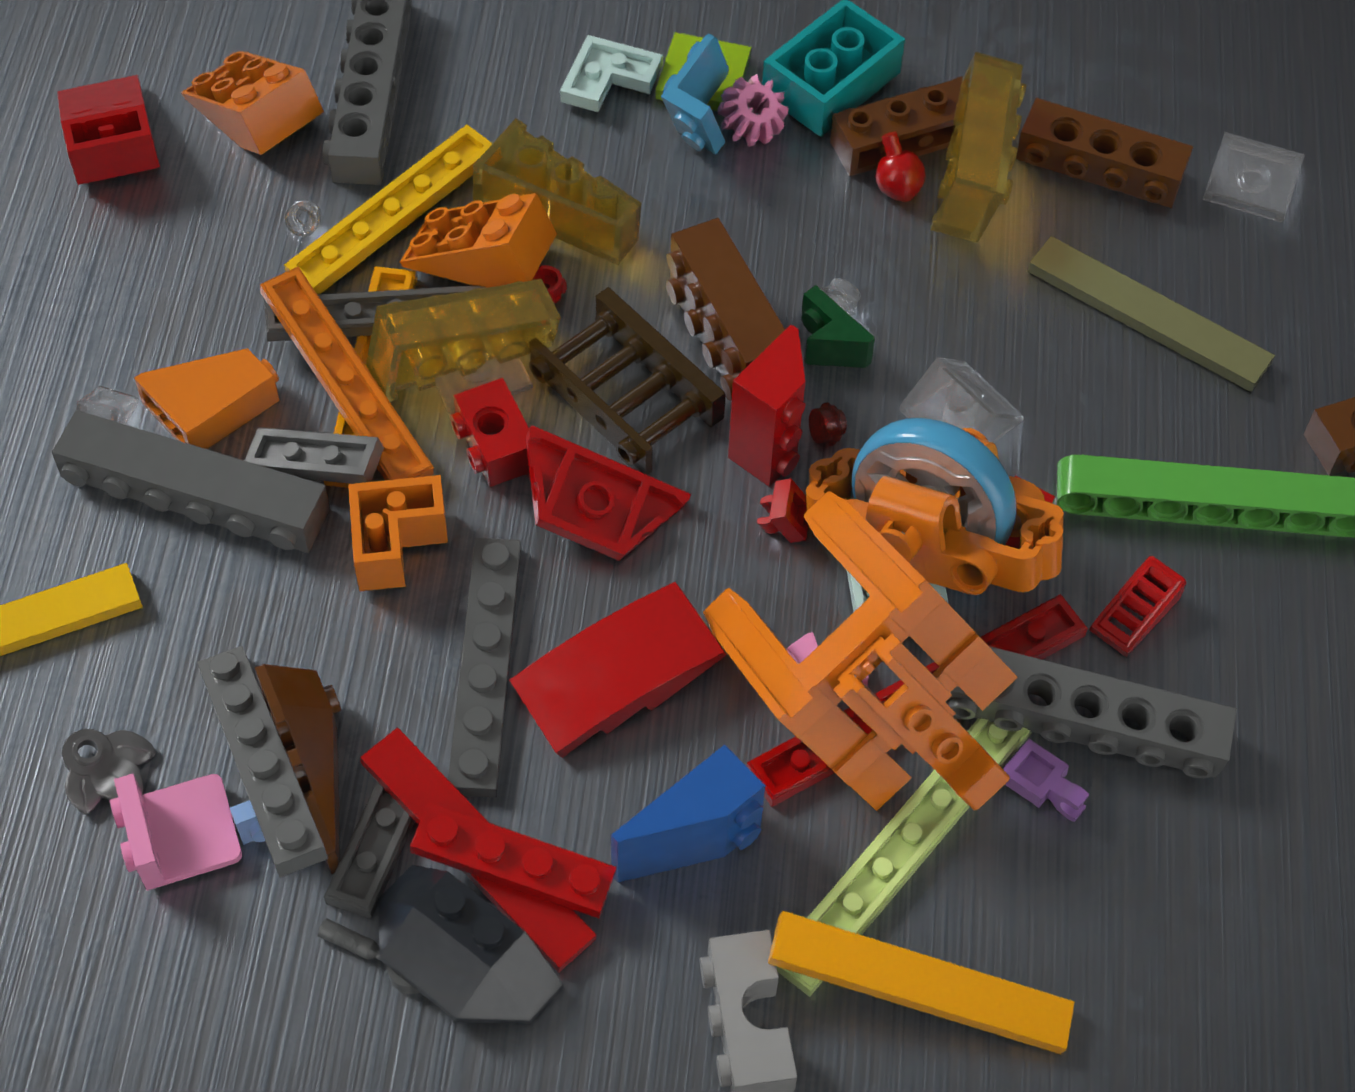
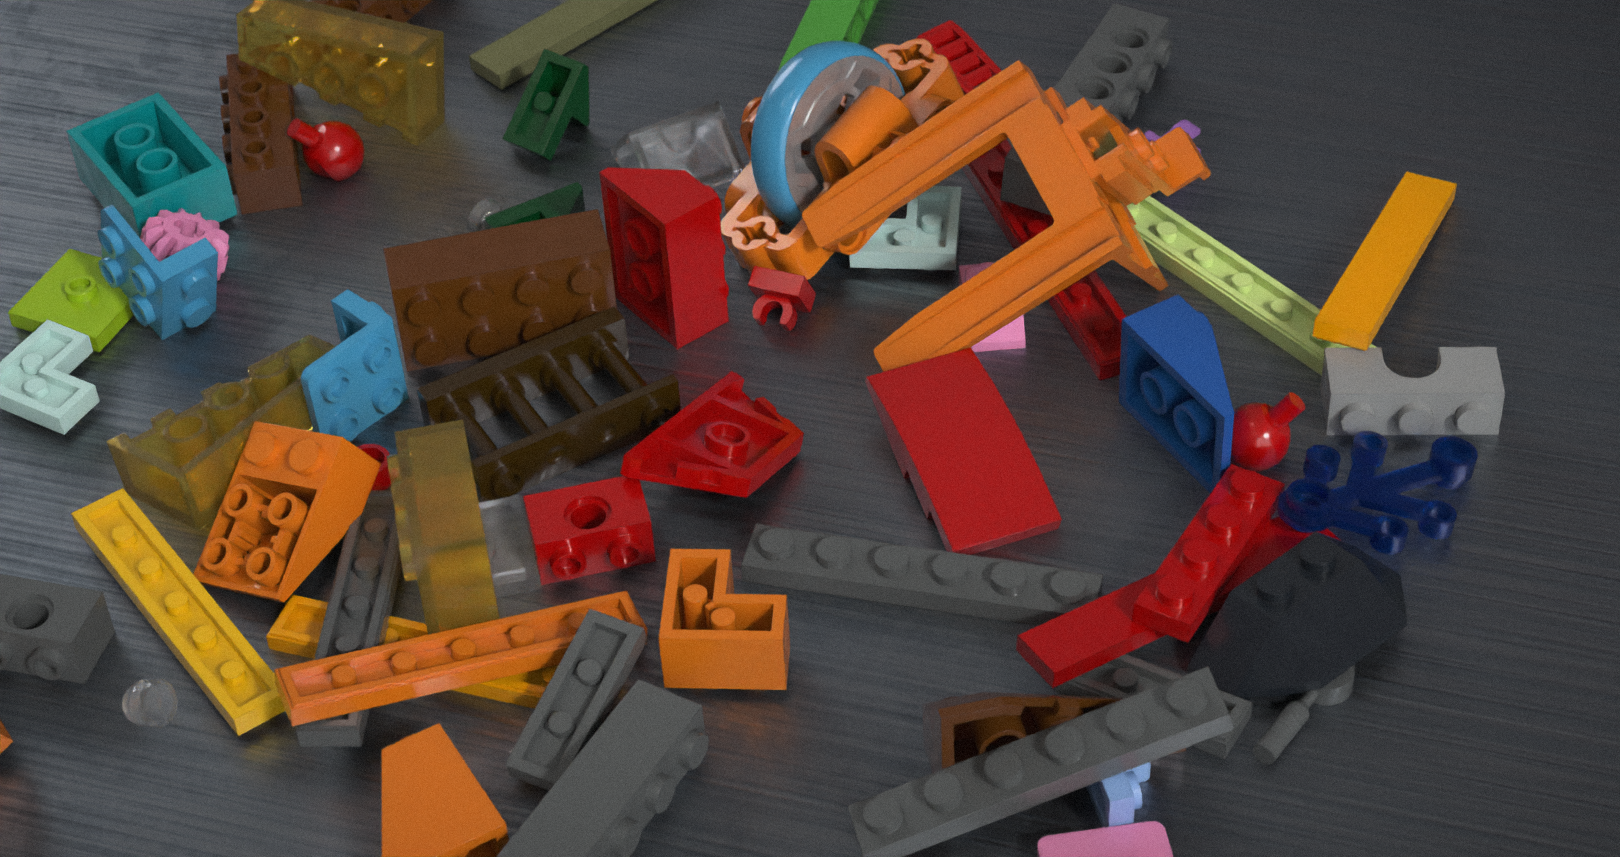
camera: 75 degrees left, 15 degrees down
none -> dark azure bracket [301,289,409,442]
none -> dark green slope [502,49,590,161]
none -> red piece [1230,392,1305,472]
none -> clear blue plant [1277,431,1478,554]

